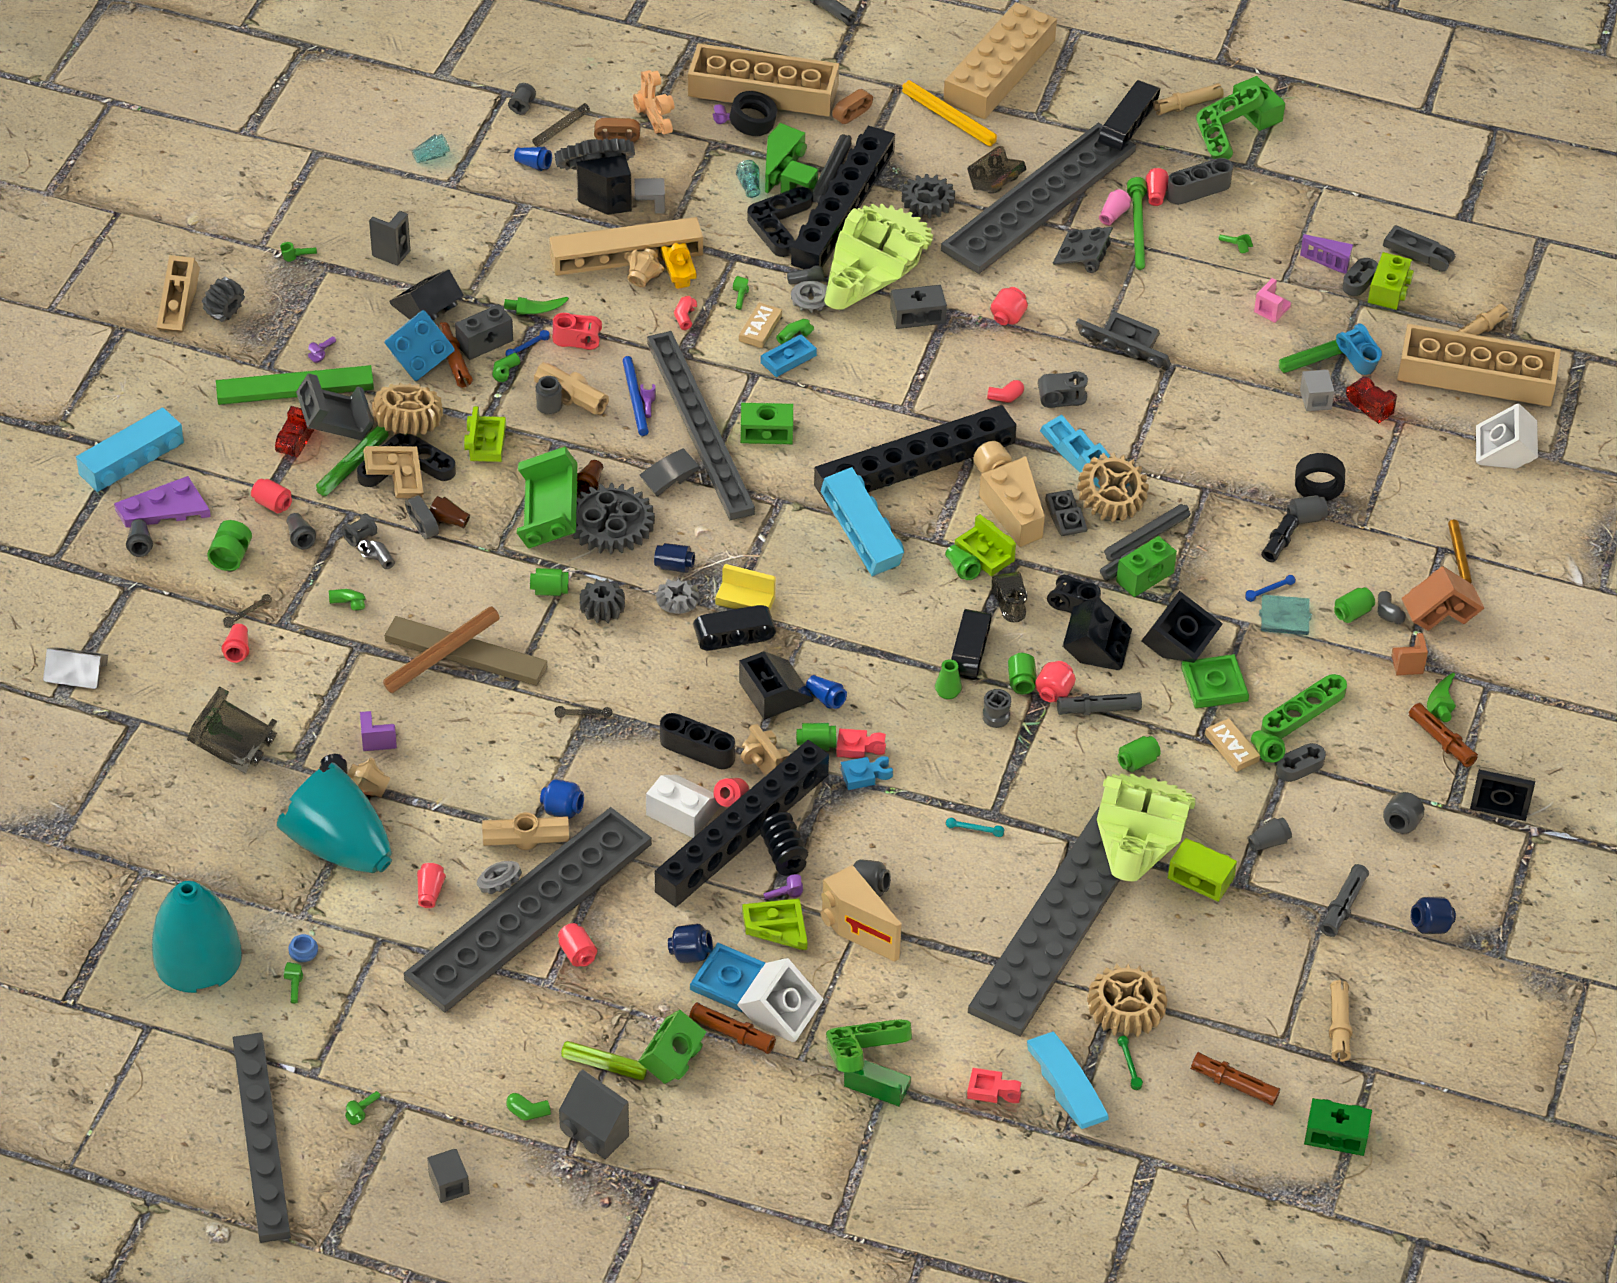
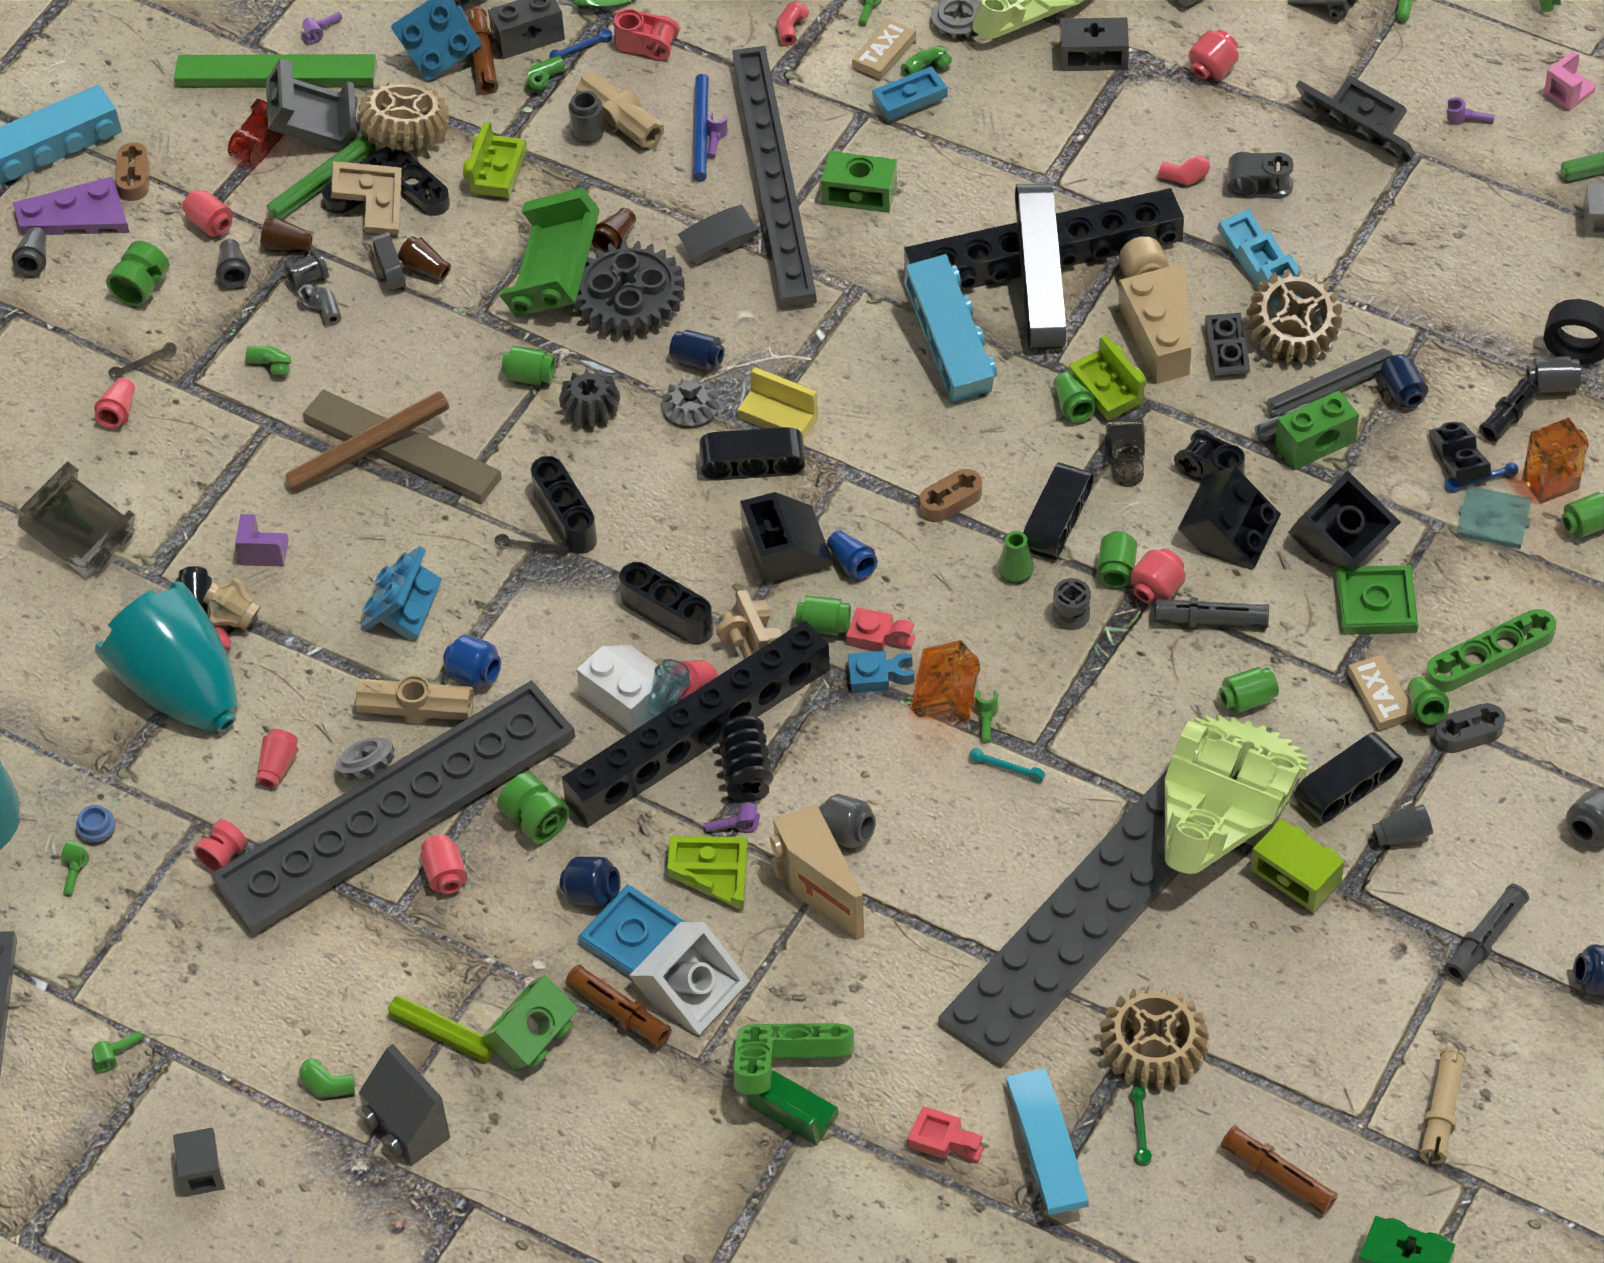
camera: 15 degrees right, 5 degrees up
none -> medium nougat beam [116,142,150,201]
none -> coral wheel [193,819,248,872]
none -> reddish brown cone [260,217,313,252]
none -> dark azure bracket [361,546,442,641]
none -> bright green wheel [497,772,570,844]
none -> black beam [531,456,597,554]
none -> clear light blue cone [647,659,691,716]
none -> clear orange bracket [911,640,980,722]
none -> medium nougat beam [920,469,982,522]
none -> bright green hand [975,690,998,743]
none -> beam [1015,183,1066,348]
none -> black beam [1294,732,1403,824]
none -> dark blue brick [1381,354,1428,408]
none -> black slope [1429,422,1491,484]
none -> medium lavender hand [1447,97,1495,125]
none -> clear orange brick [1522,418,1589,504]

